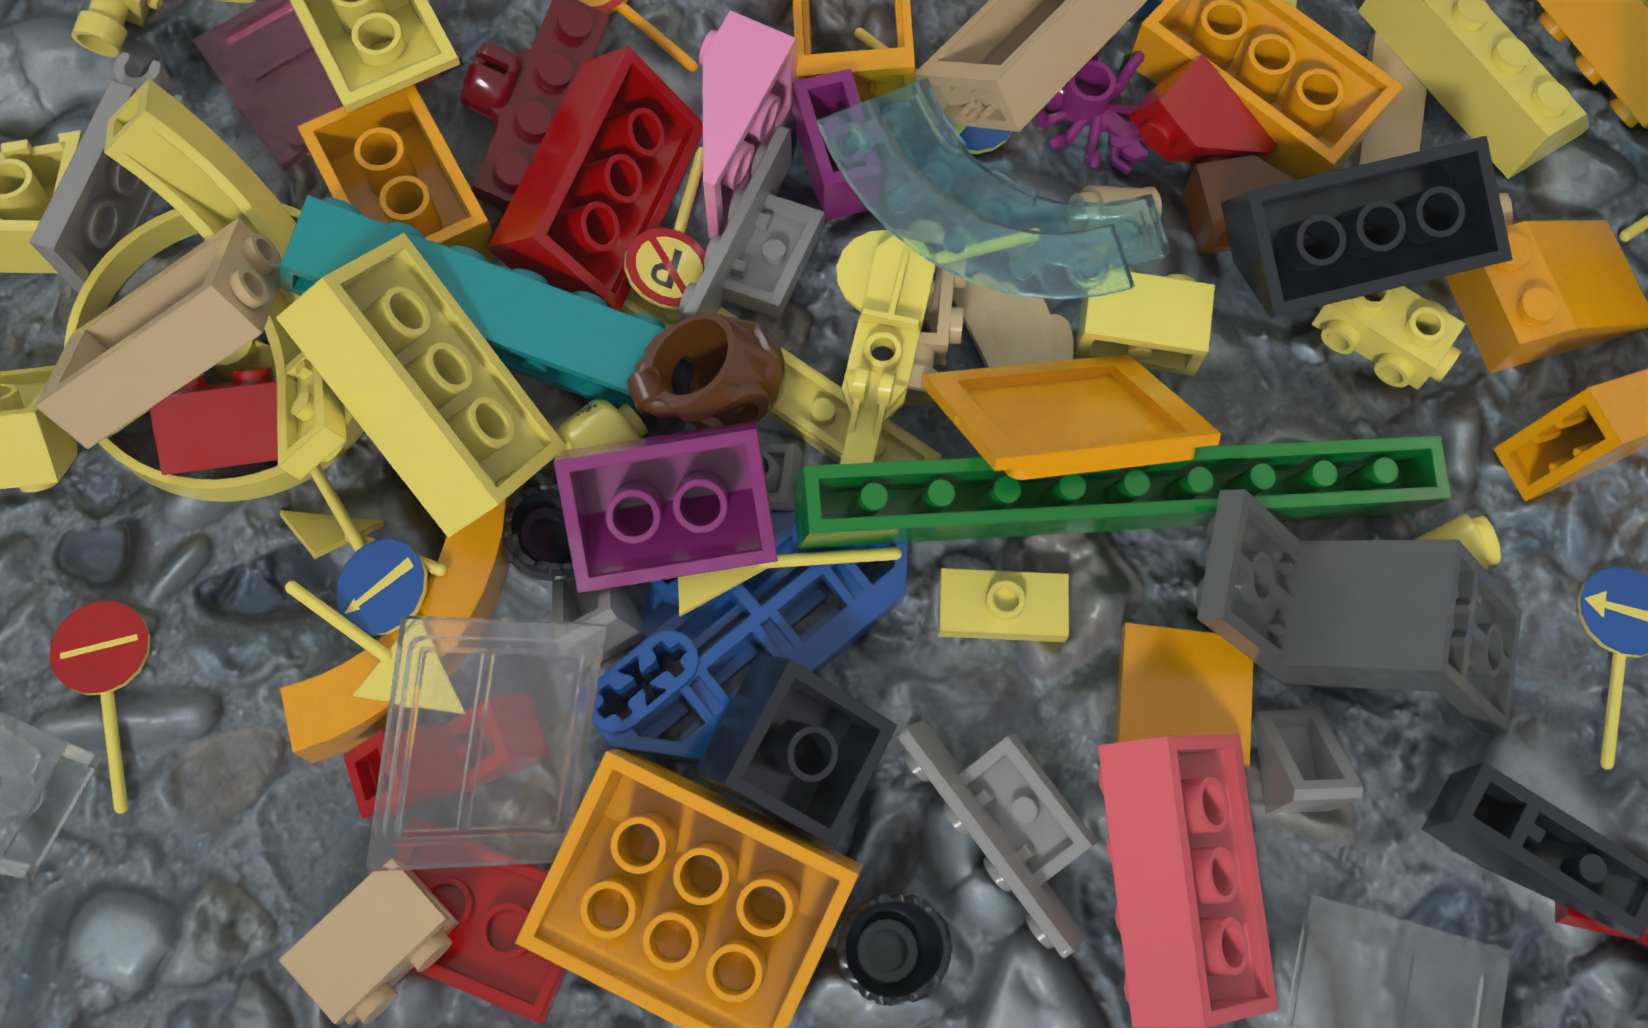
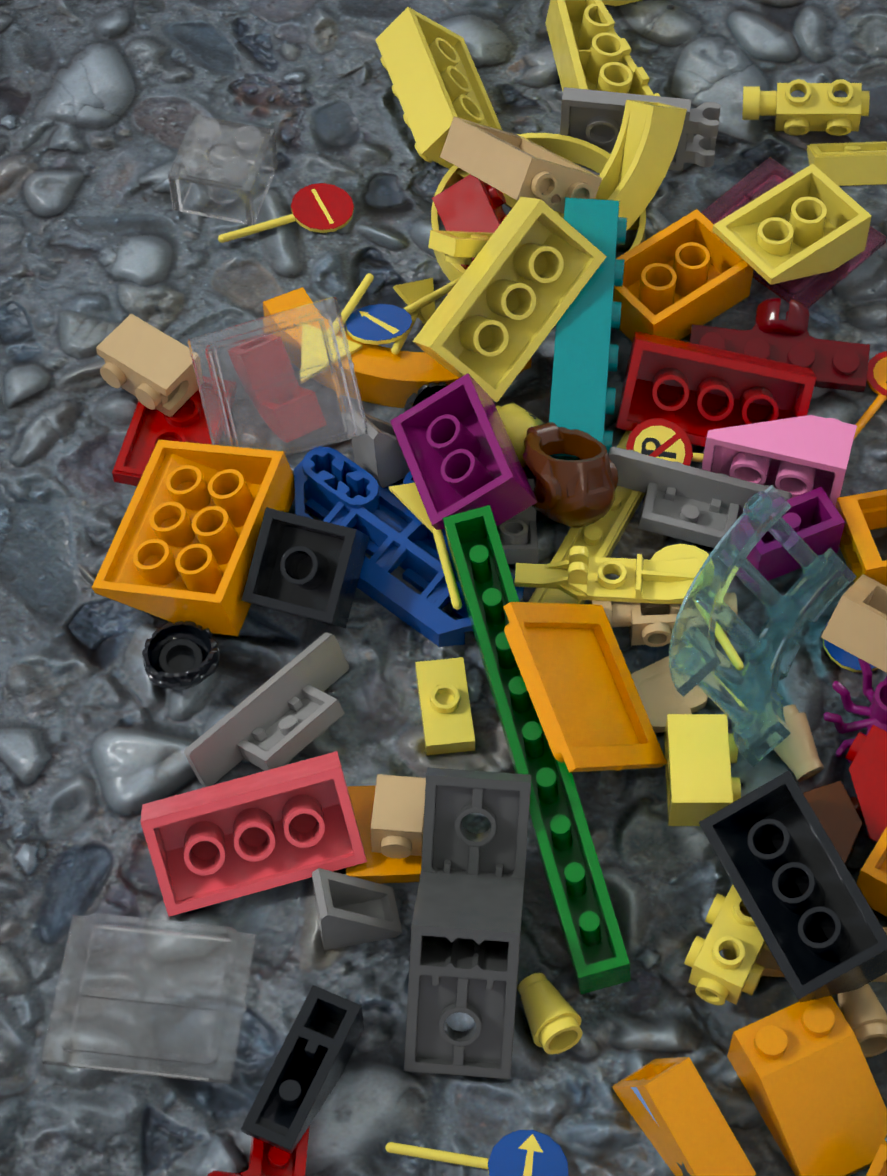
camera: 85 degrees right, 15 degrees down
none -> tan brick [370,774,426,859]

